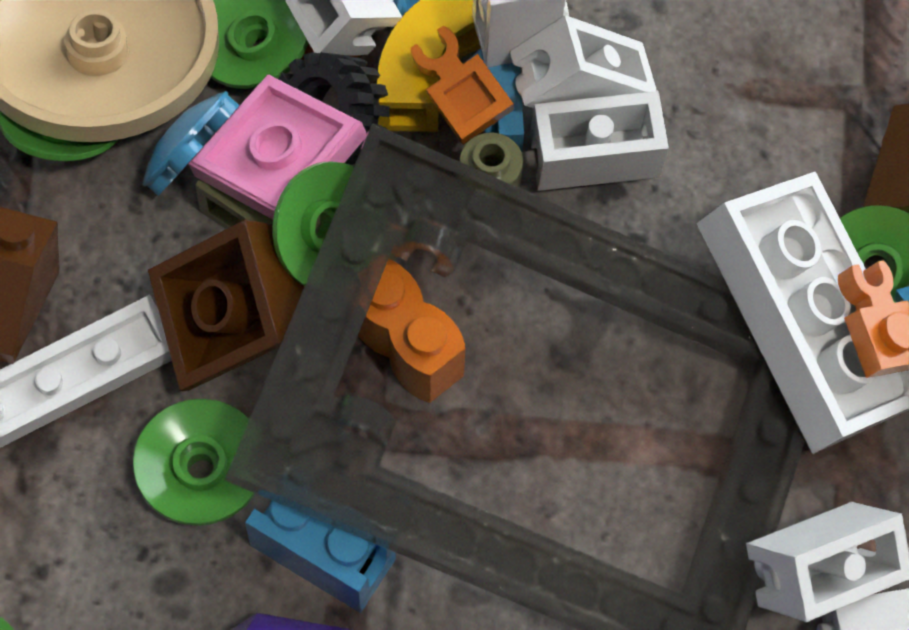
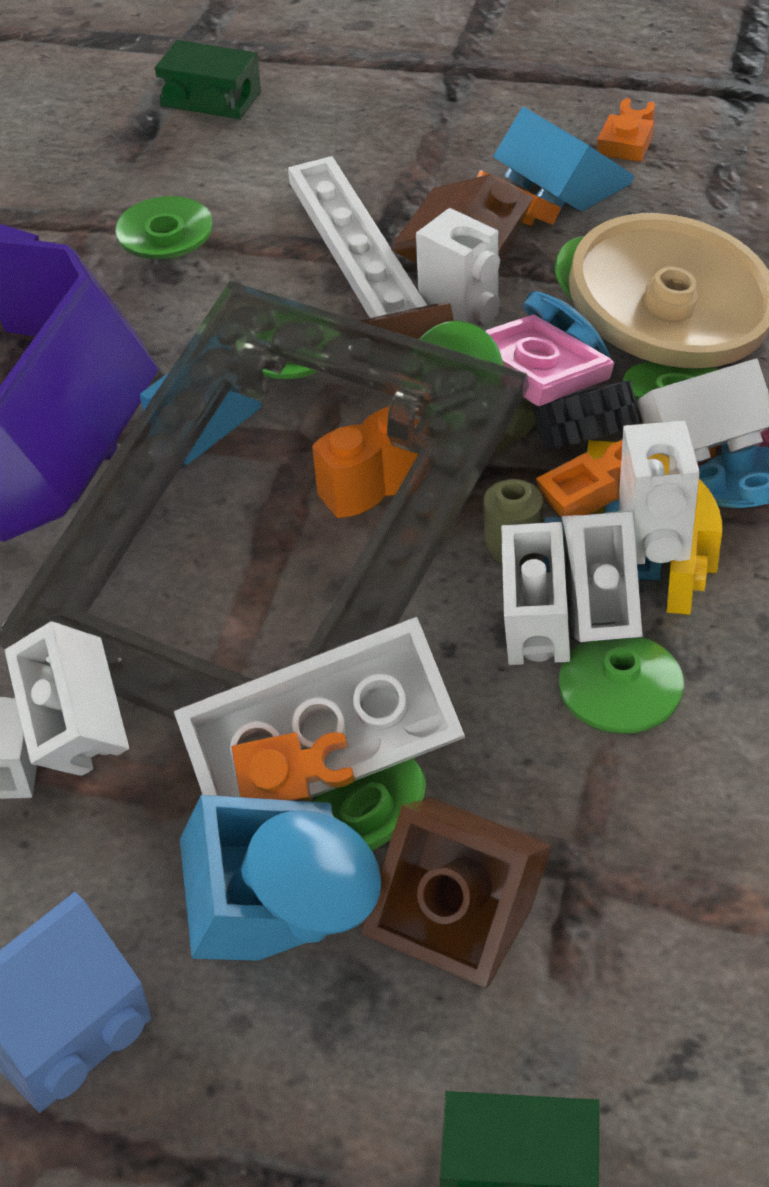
camera: 105 degrees right, 20 degrees down
none -> white brick [416,208,500,325]
none -> bright green dish [559,637,684,734]

